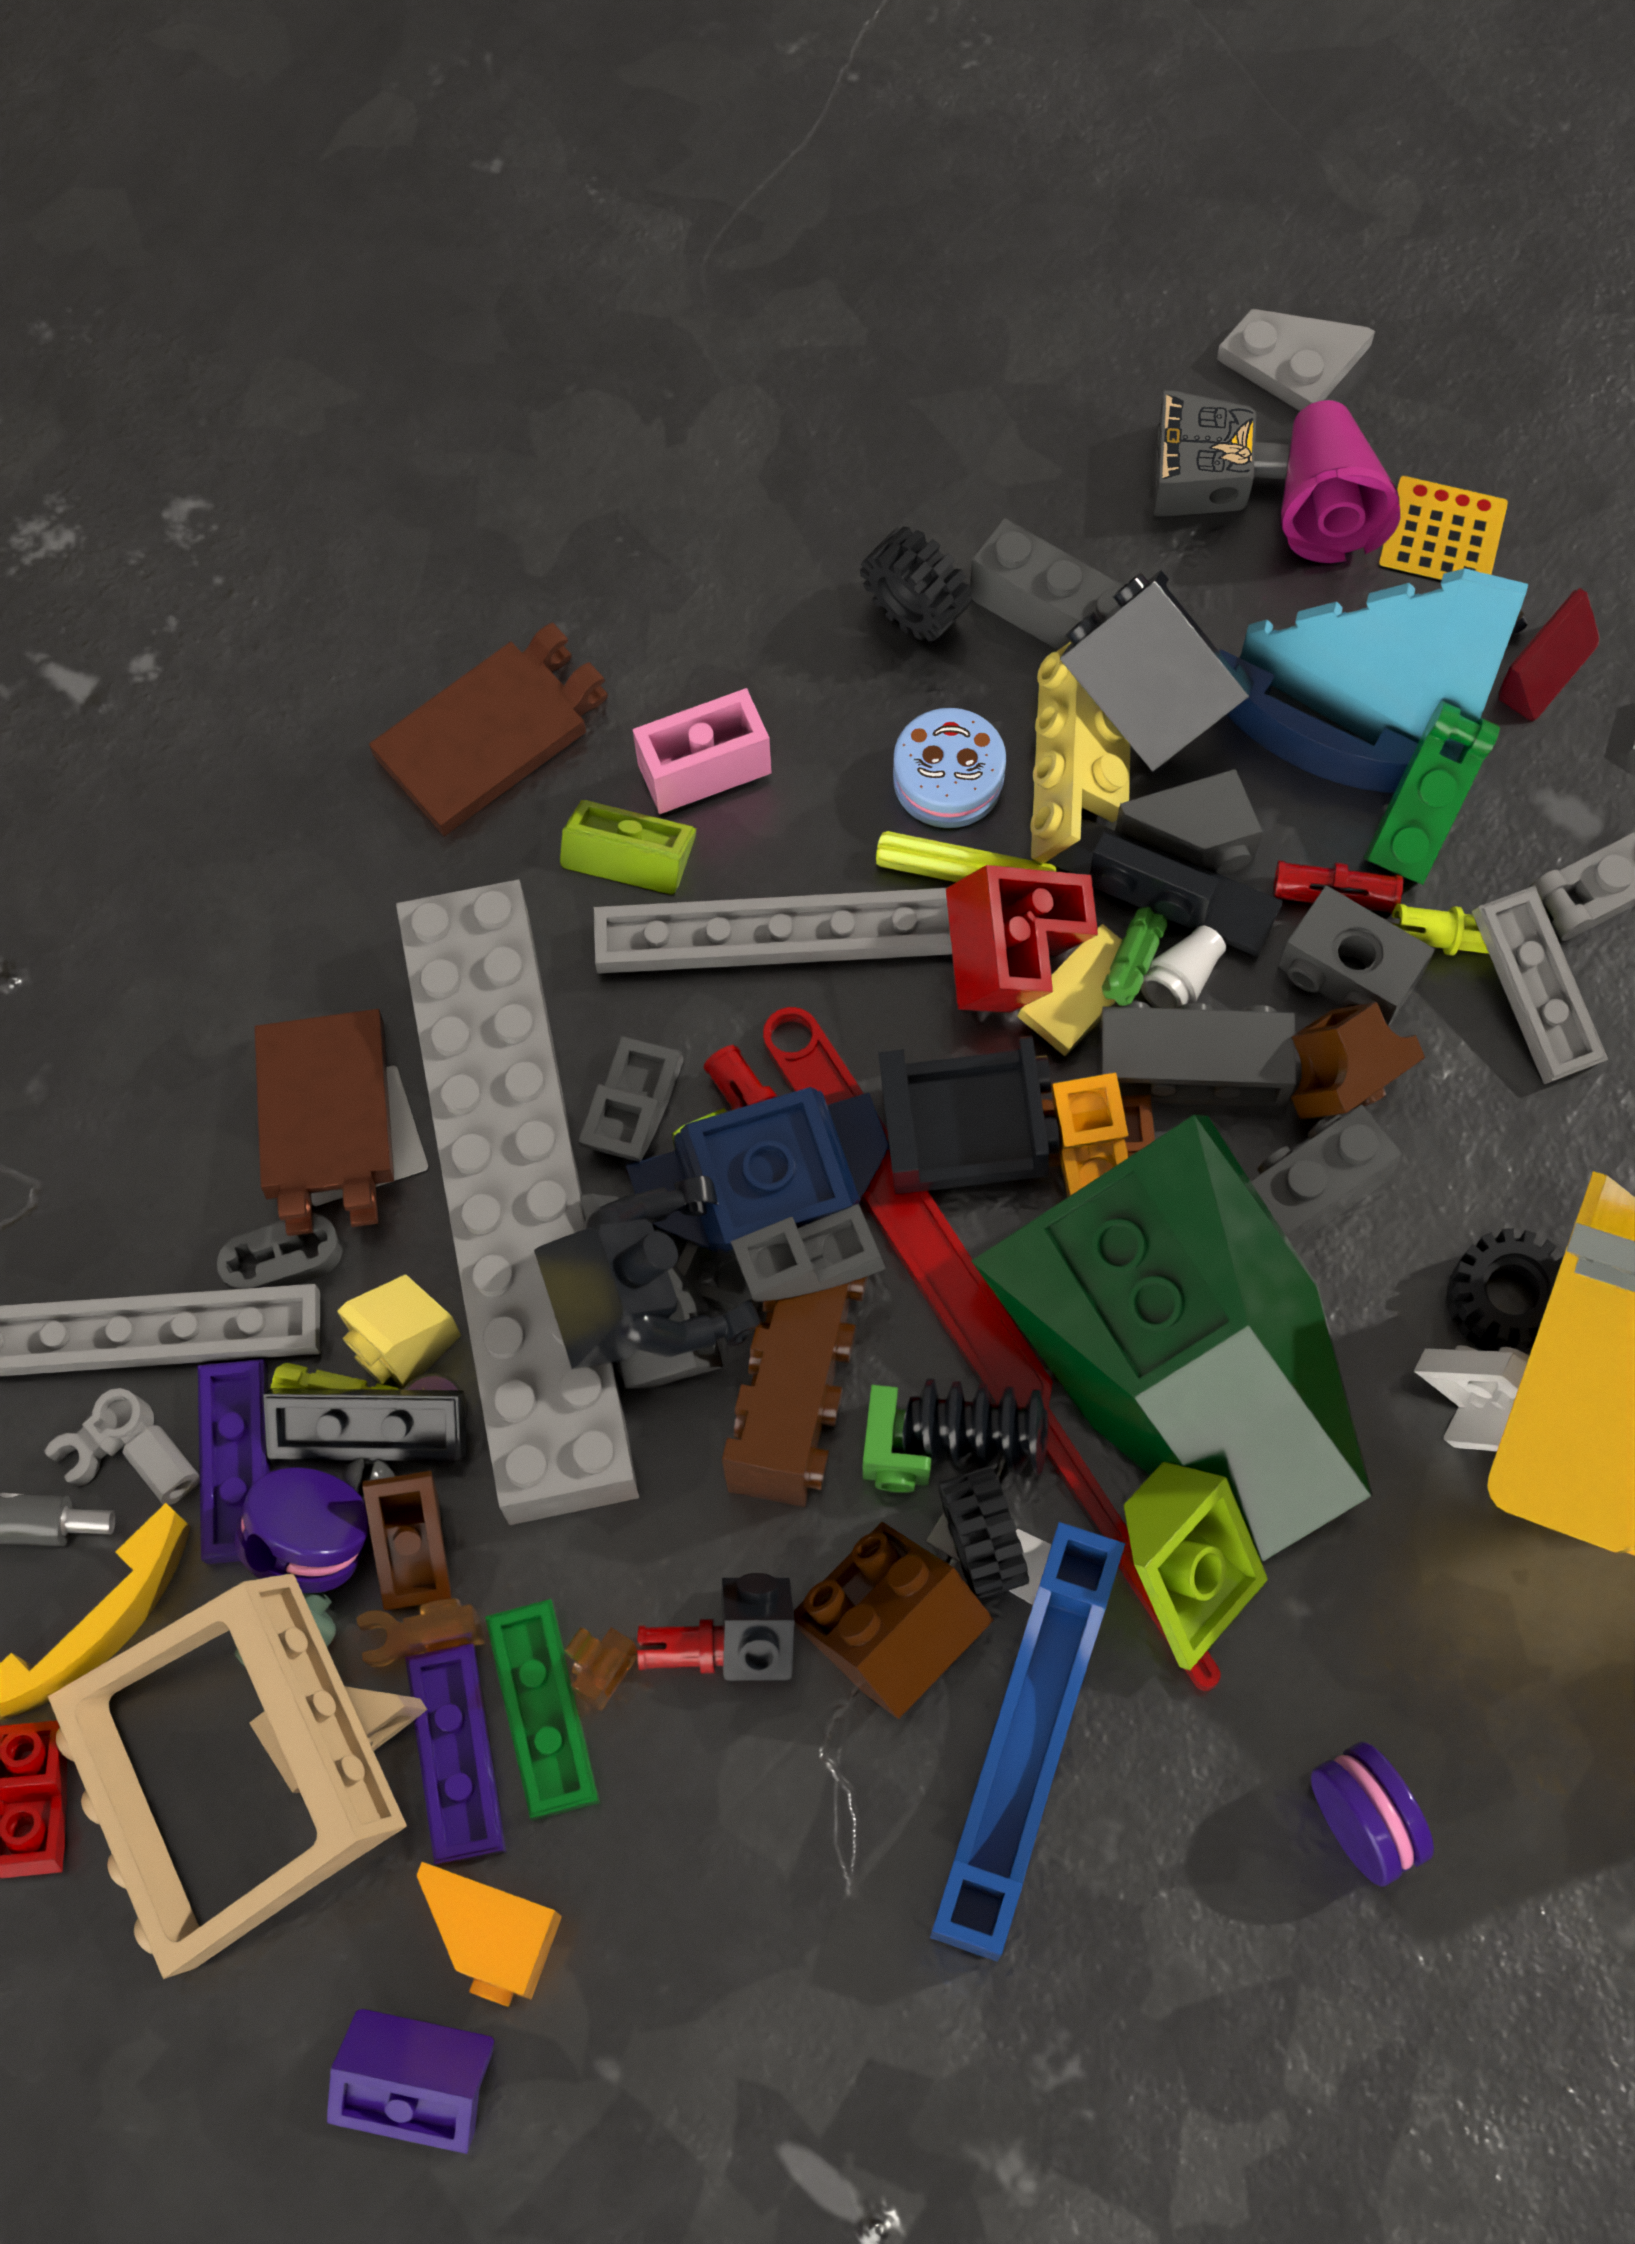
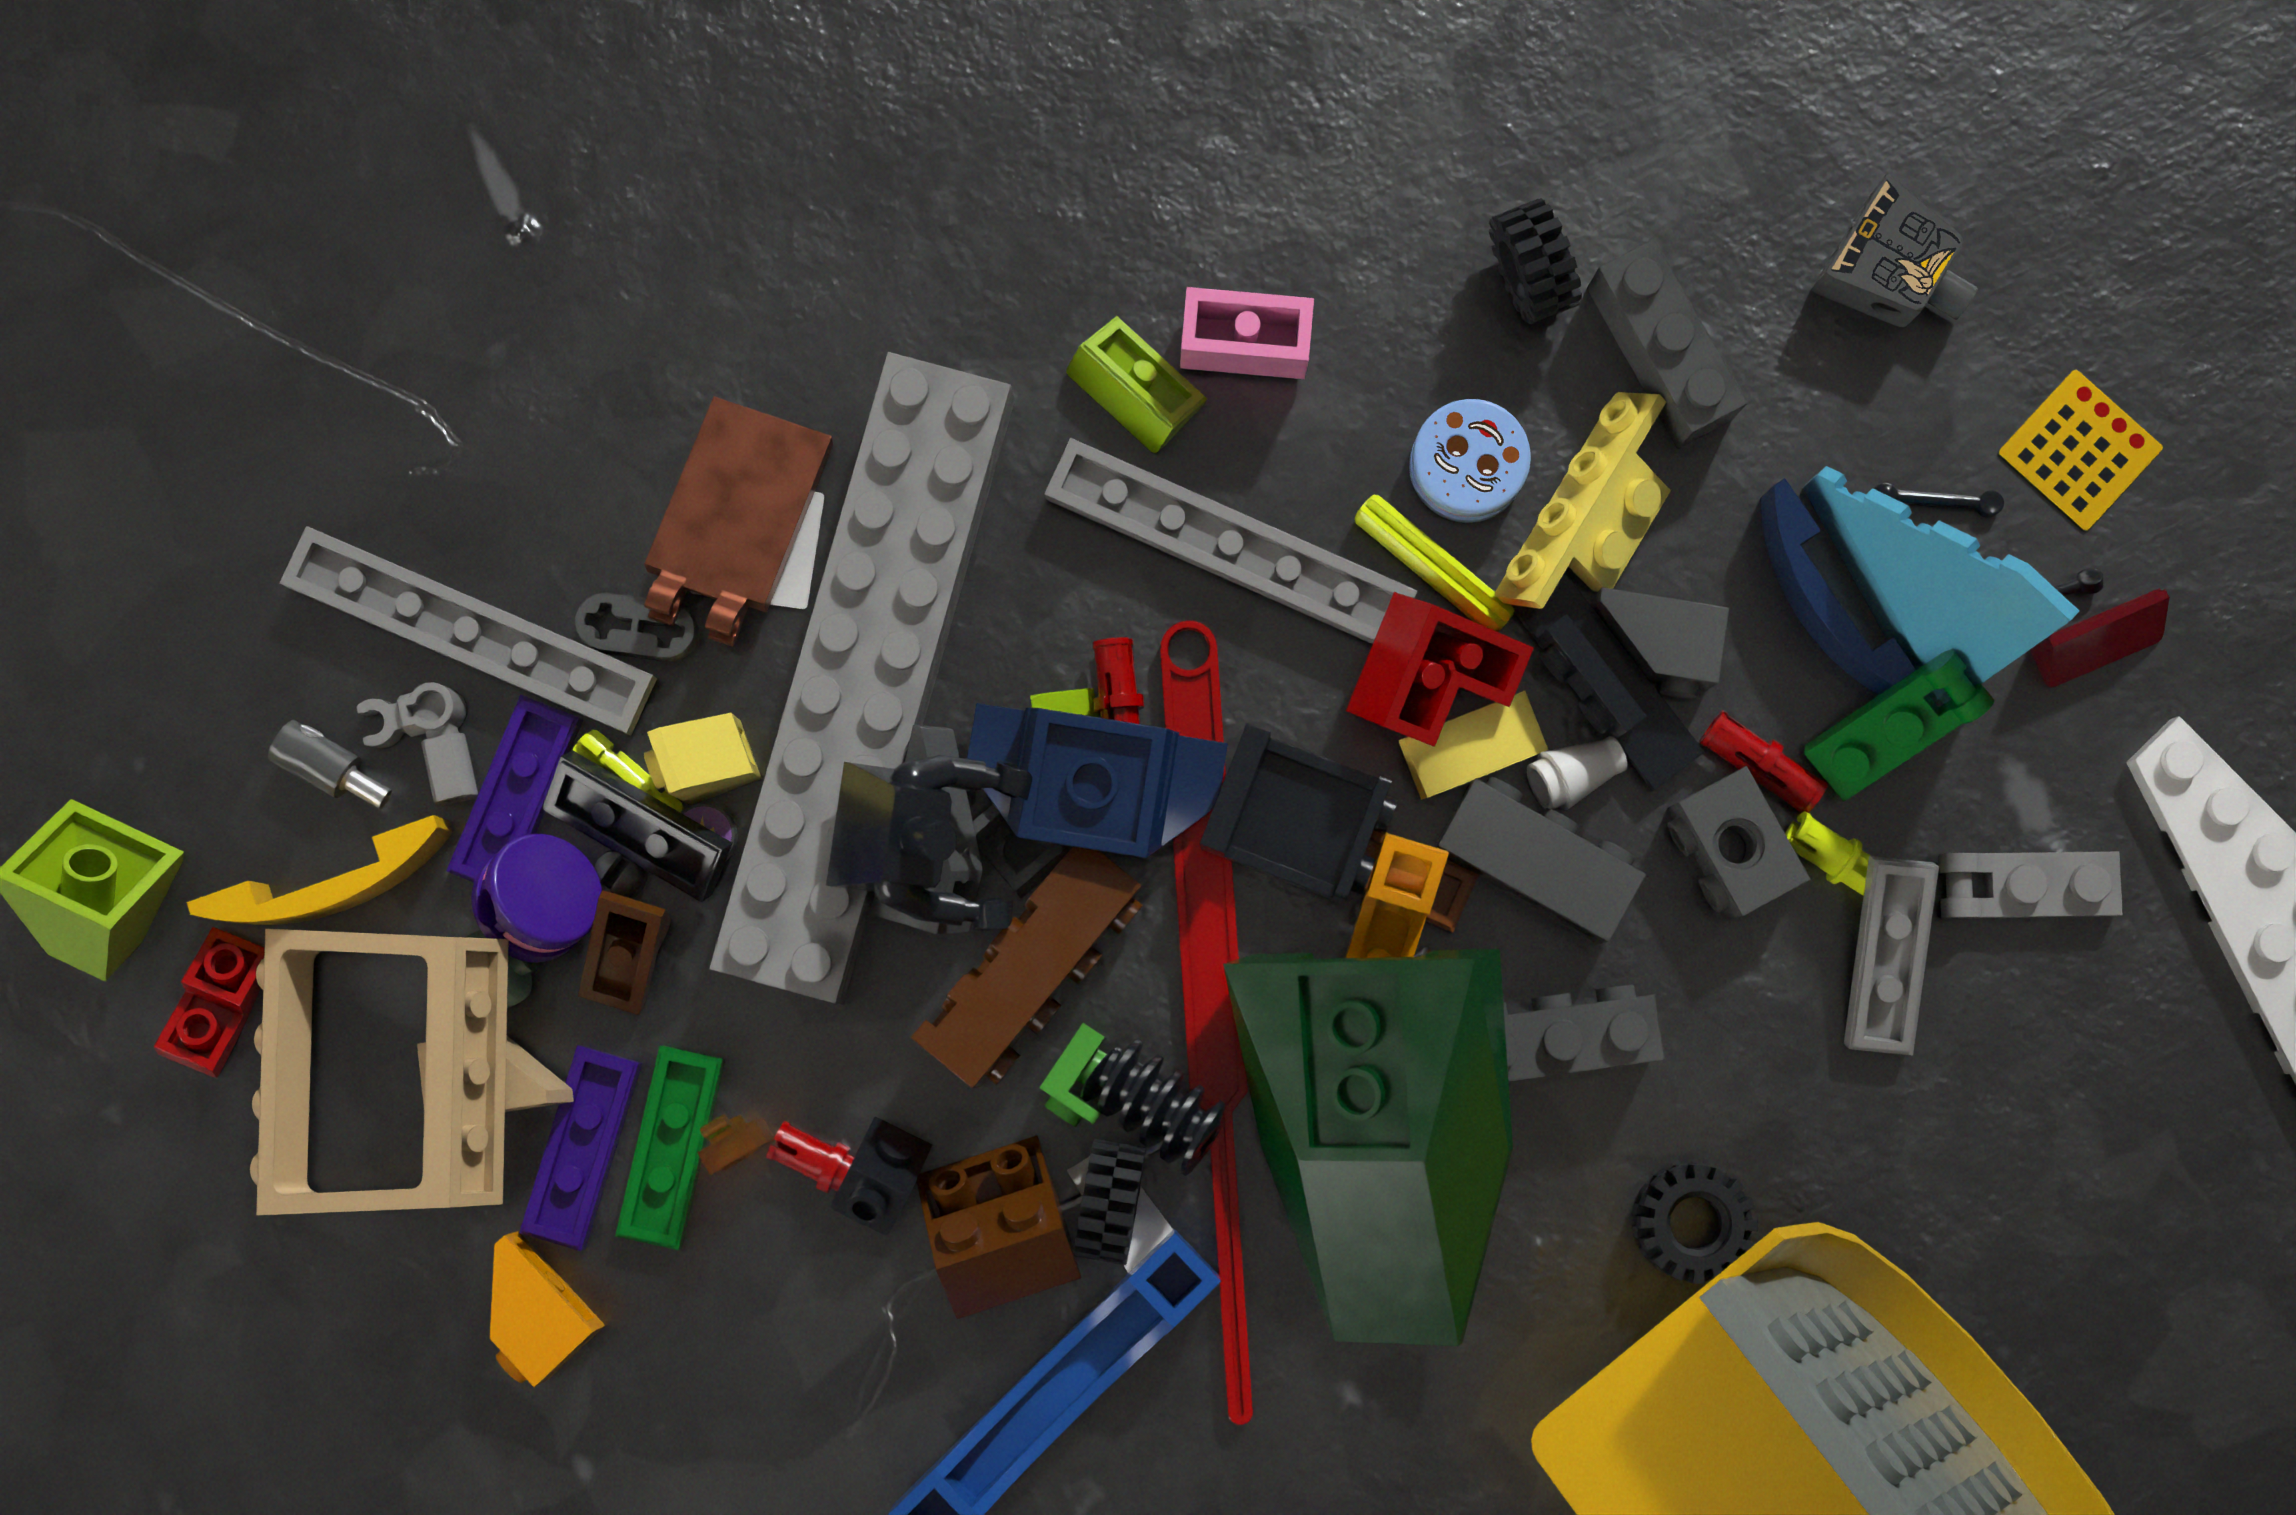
camera: 25 degrees right, 15 degrees up
dark purple panel [327,2009,494,2154] -> none
clear orange plate [357,1599,485,1667] -> none
copper tile [369,623,608,837] -> none
dark grey slope [578,1036,684,1162] -> none
dark grey slope [731,1204,886,1302] -> none
panel [1060,570,1254,772] -> none
bright green axle [1102,907,1167,1006] -> none
lime slope [1123,1462,1268,1670] -> none
light grey wing [1217,309,1375,411] -> none
dark pink cone [1280,400,1401,563] -> none
reddish brown brick [1290,1002,1425,1120] -> none
white bracket [1414,1345,1529,1451] -> none

